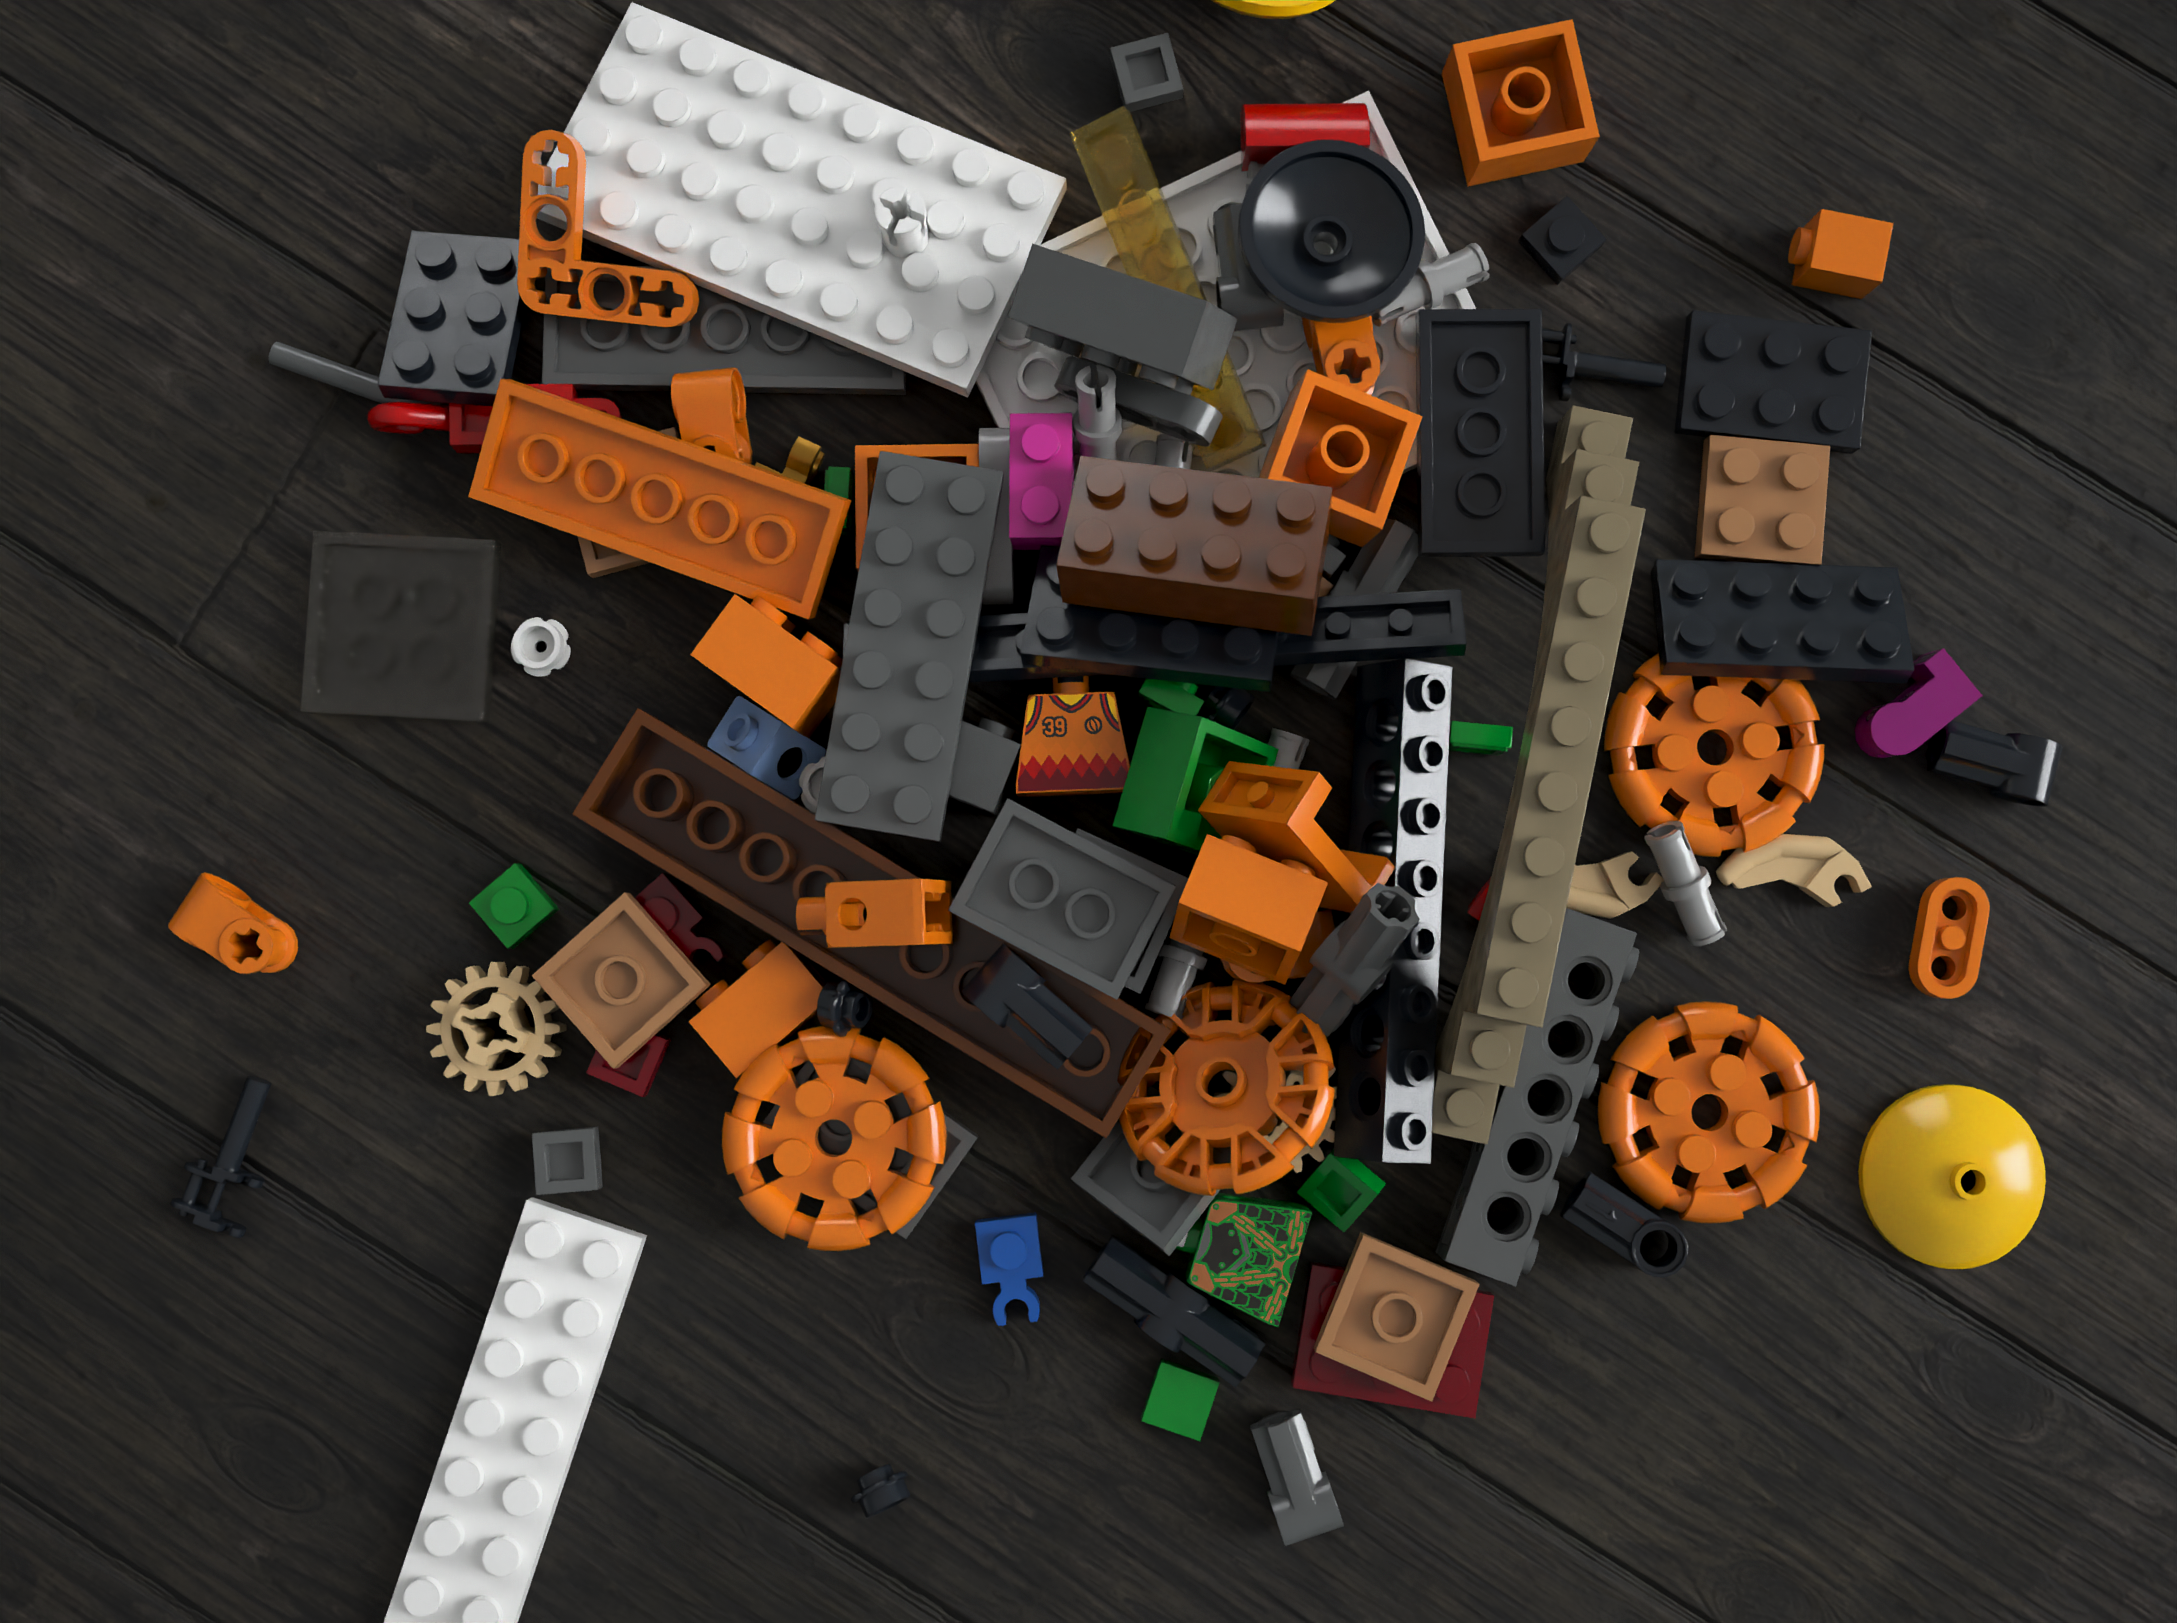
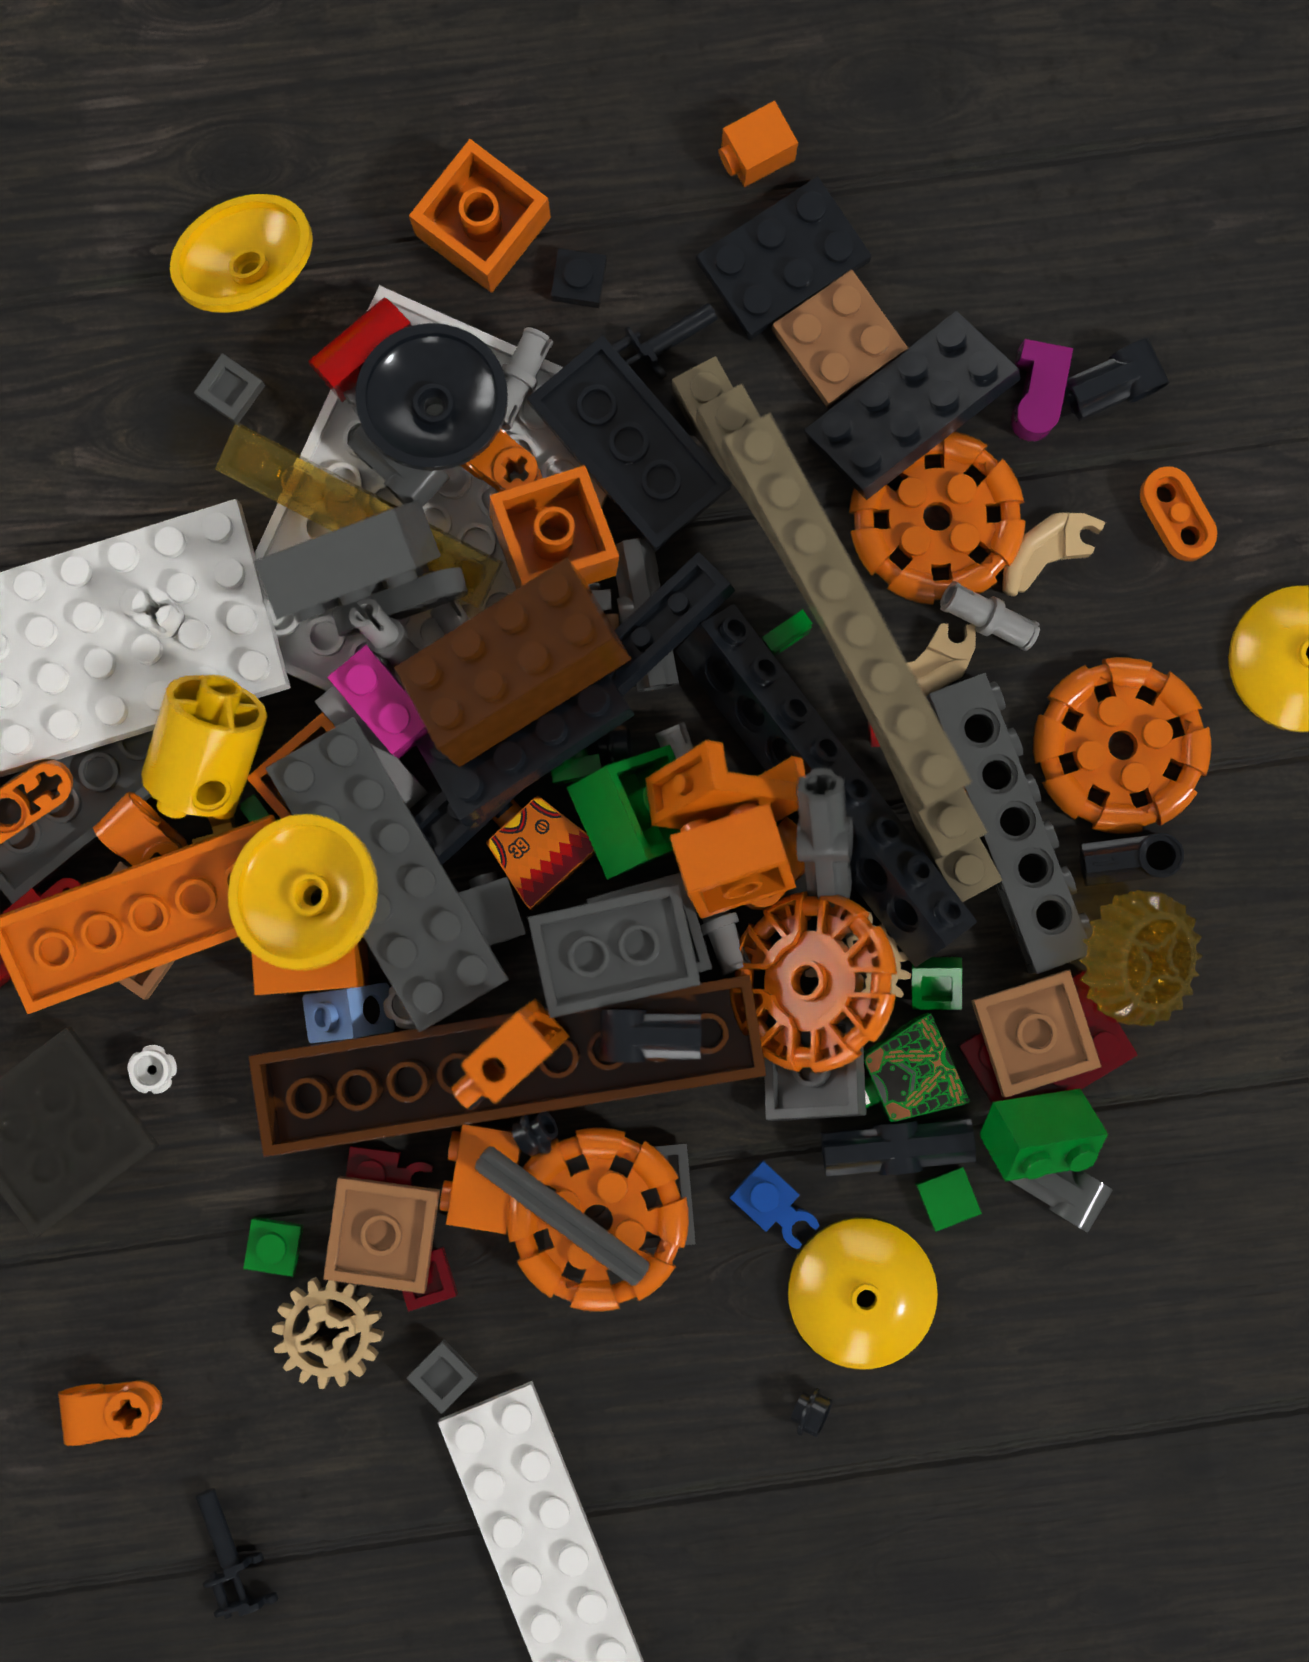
camera: 45 degrees left, 0 degrees up
none -> yellow cylinder [141,675,267,820]
none -> yellow dish [228,814,378,970]
none -> dark grey axle [475,1146,649,1286]
none -> yellow dish [788,1218,938,1369]
none -> green brick [979,1089,1108,1182]
none -> clear yellow gear [1078,890,1203,1026]

